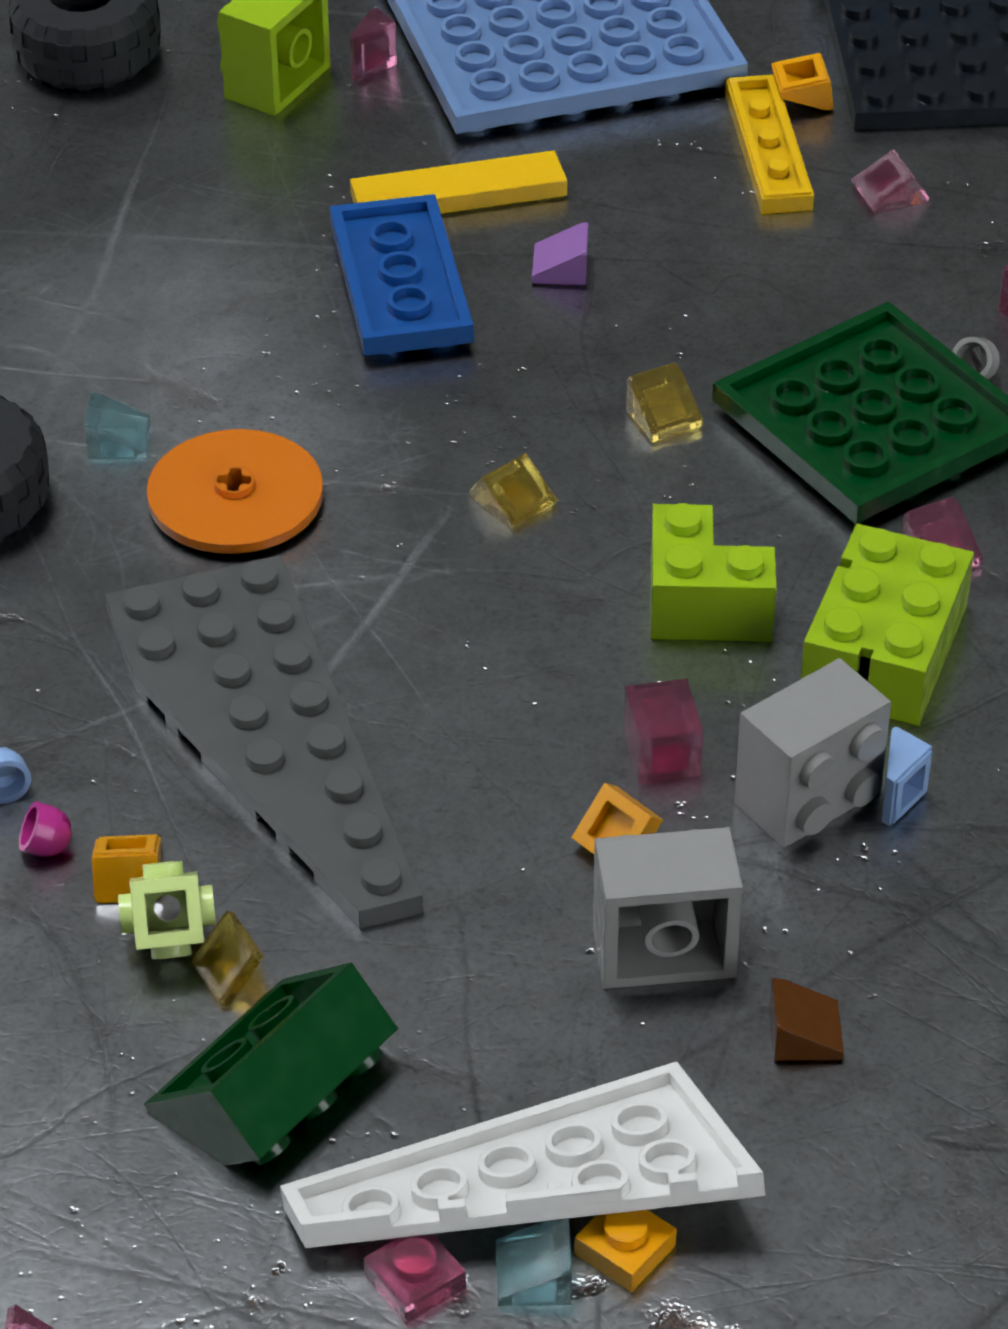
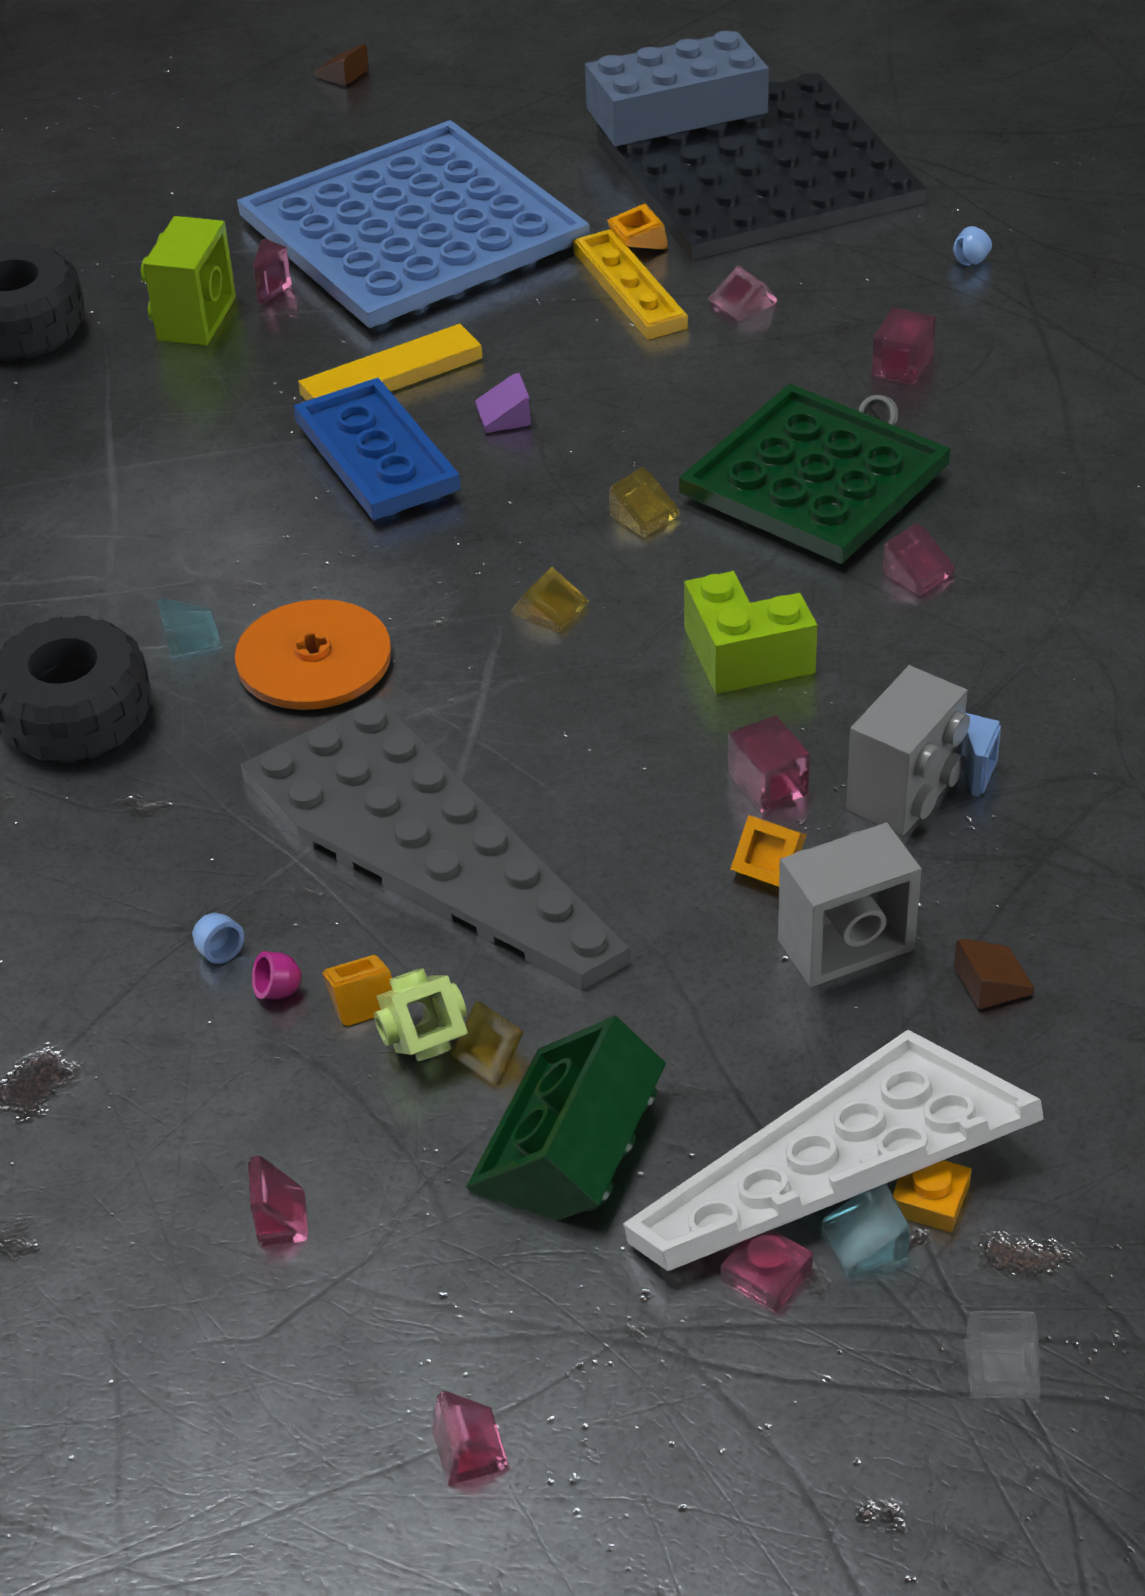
camera: 15 degrees left, 0 degrees up
lime piece [800,523,974,726] -> none

